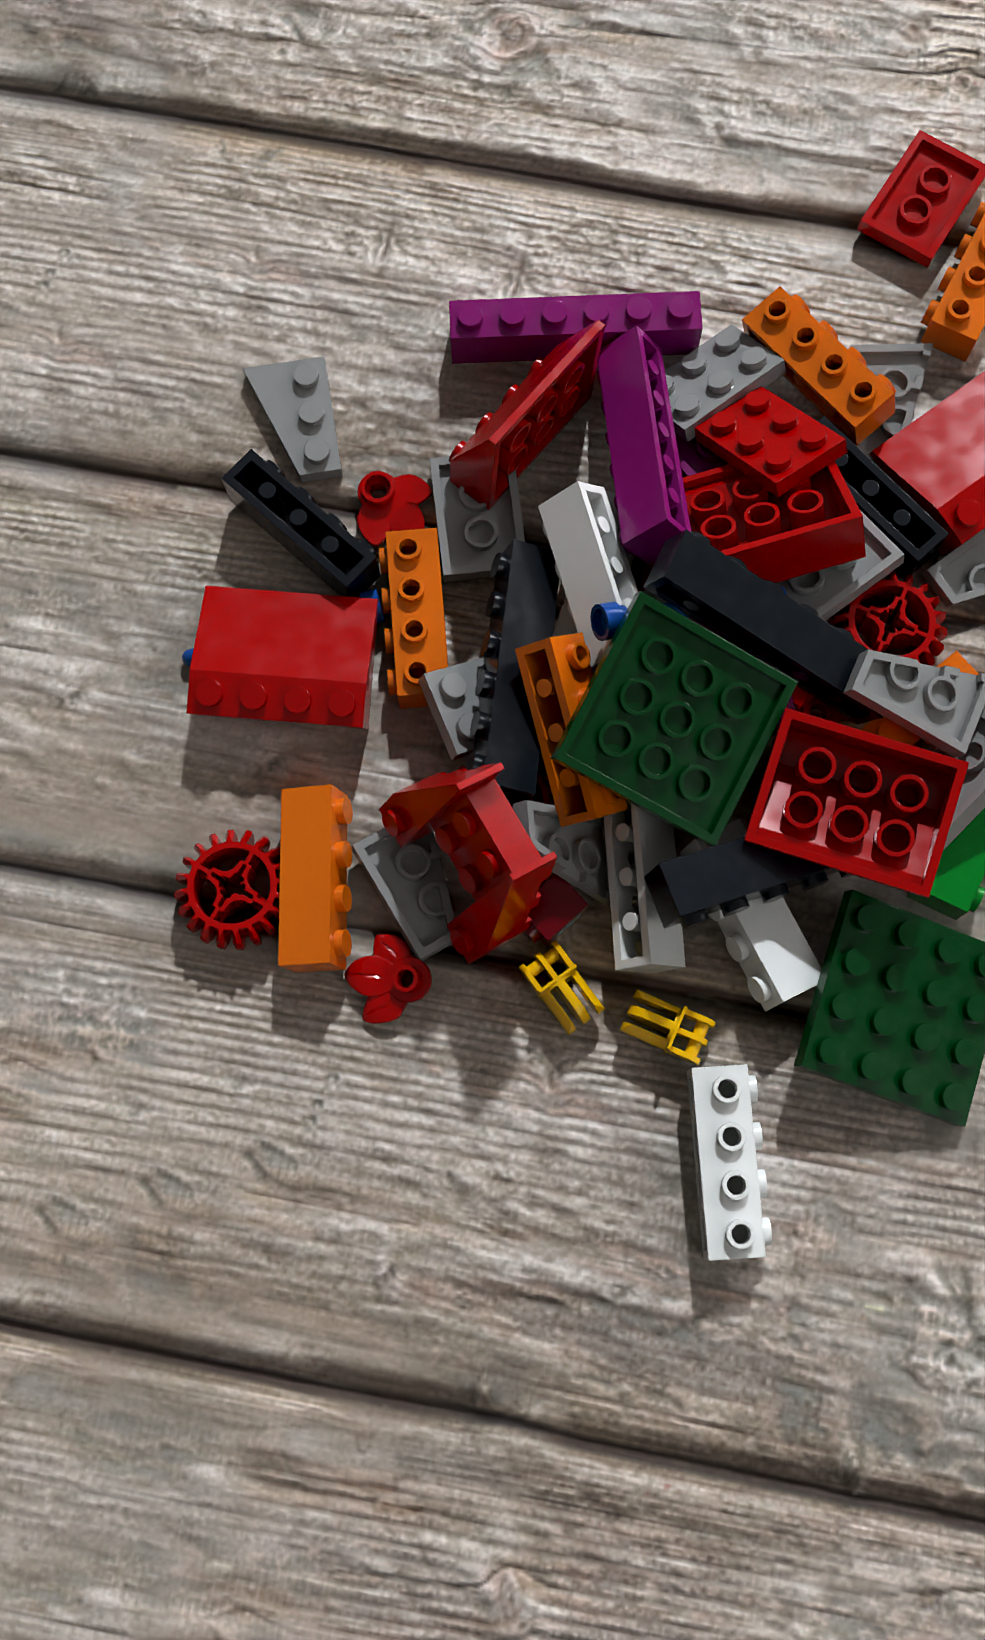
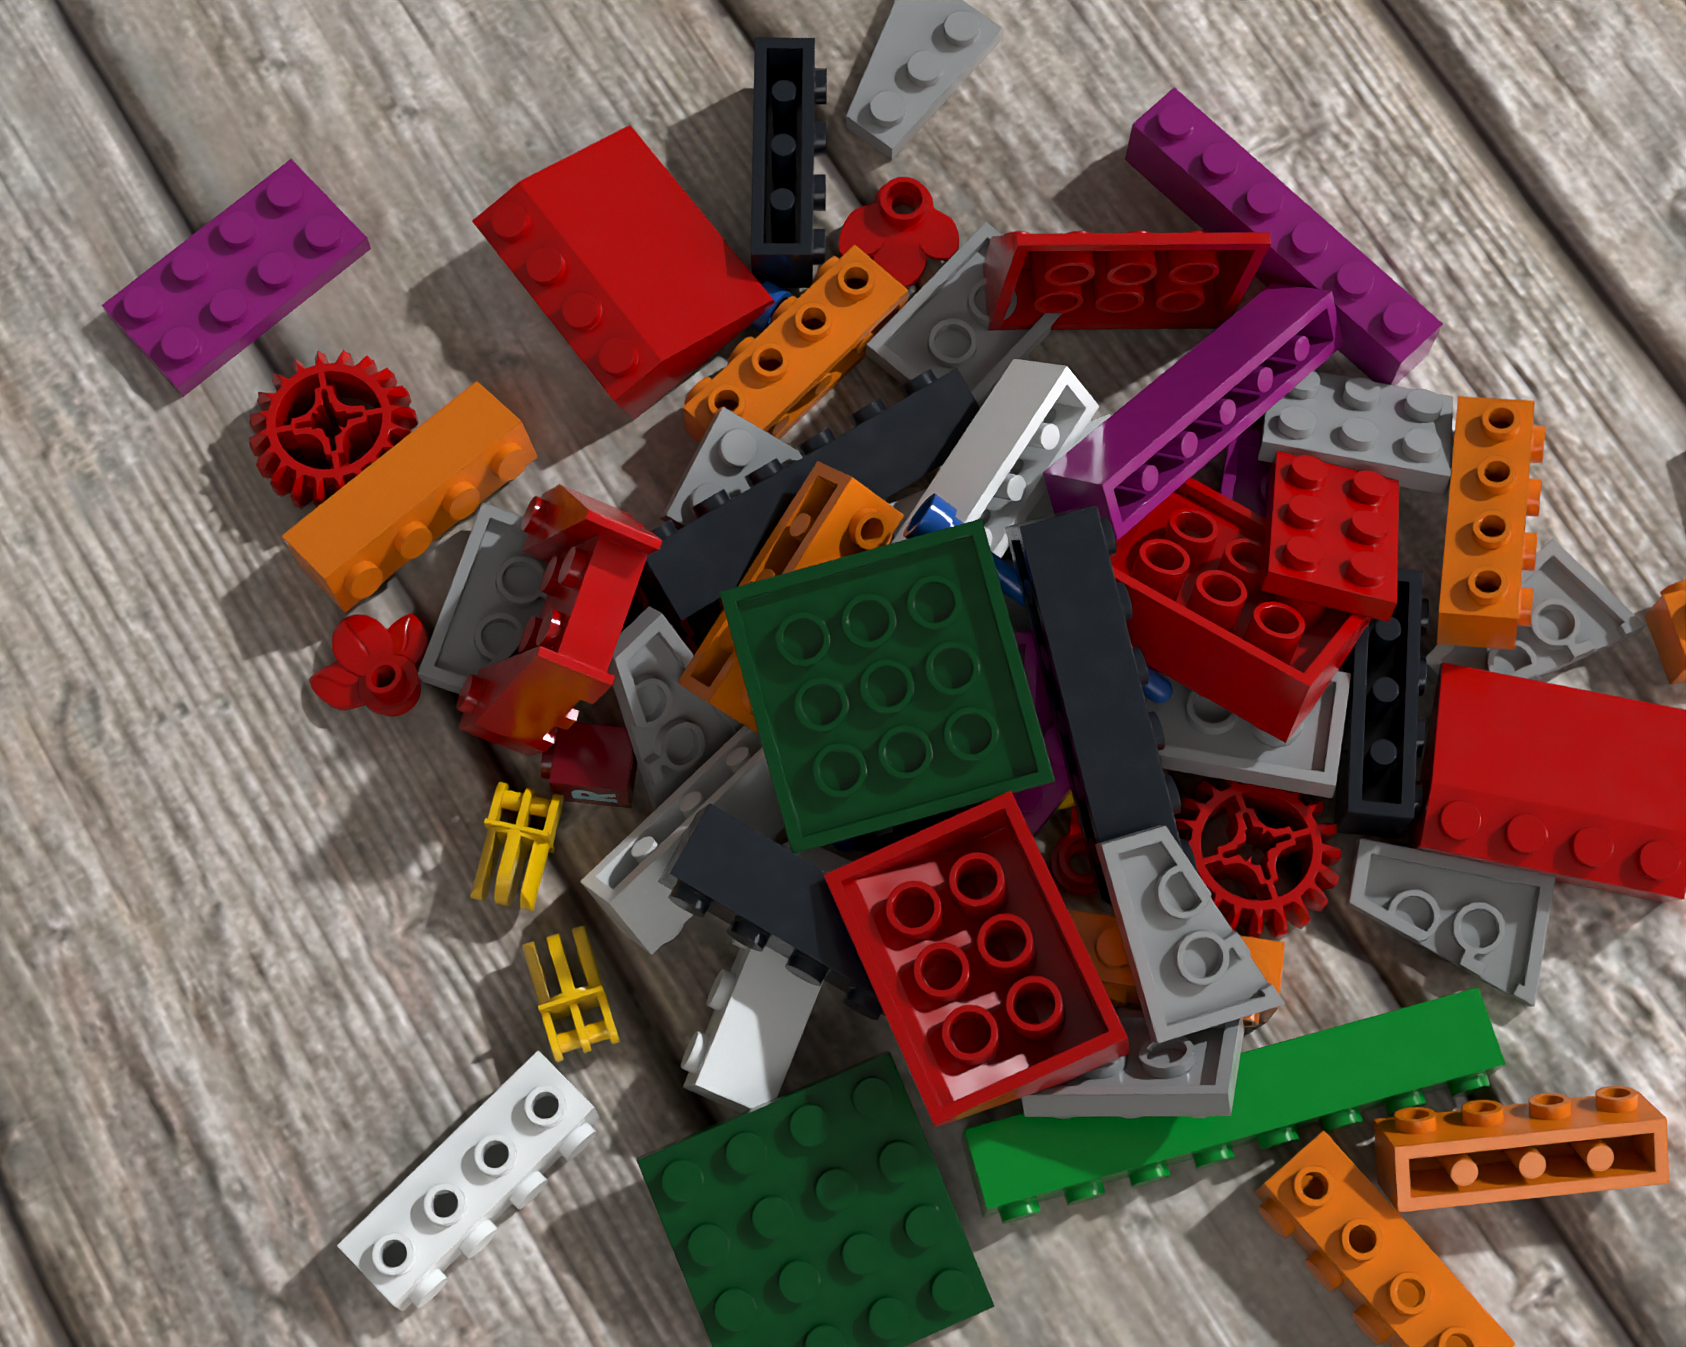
camera: 45 degrees right, 5 degrees down
none -> magenta plate [102,159,371,397]

